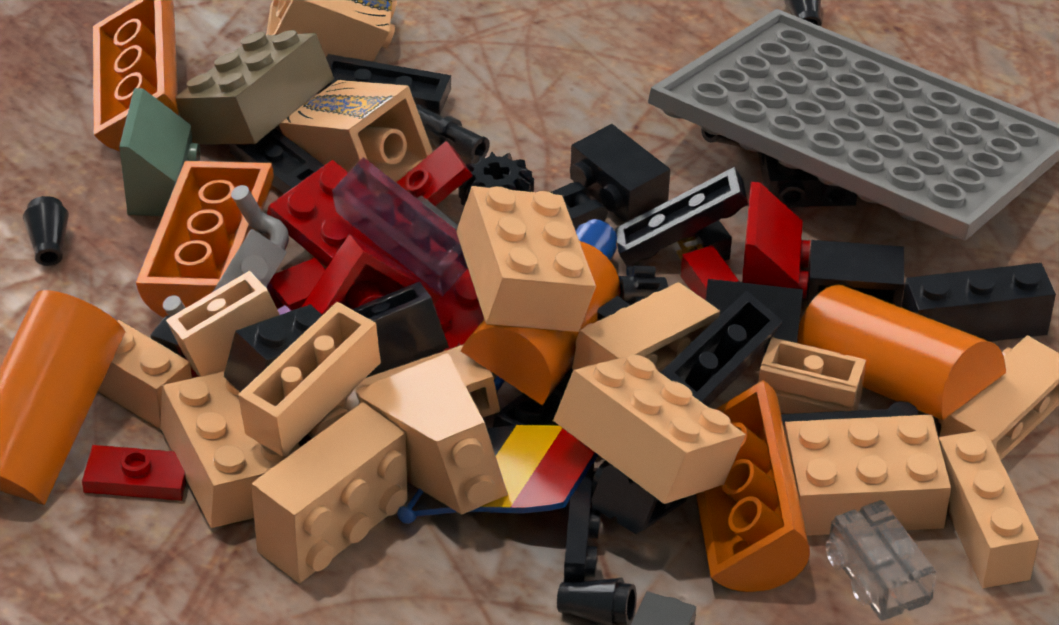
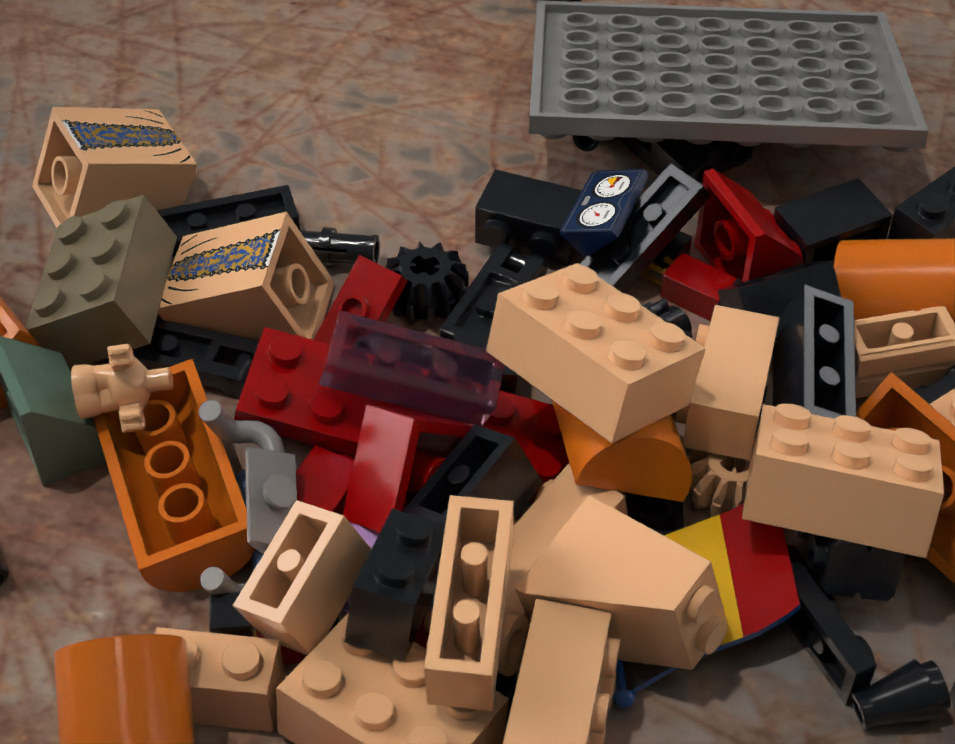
camera: 30 degrees left, 5 degrees up
none -> light nougat piece [71,344,173,433]
none -> slope [560,169,649,257]

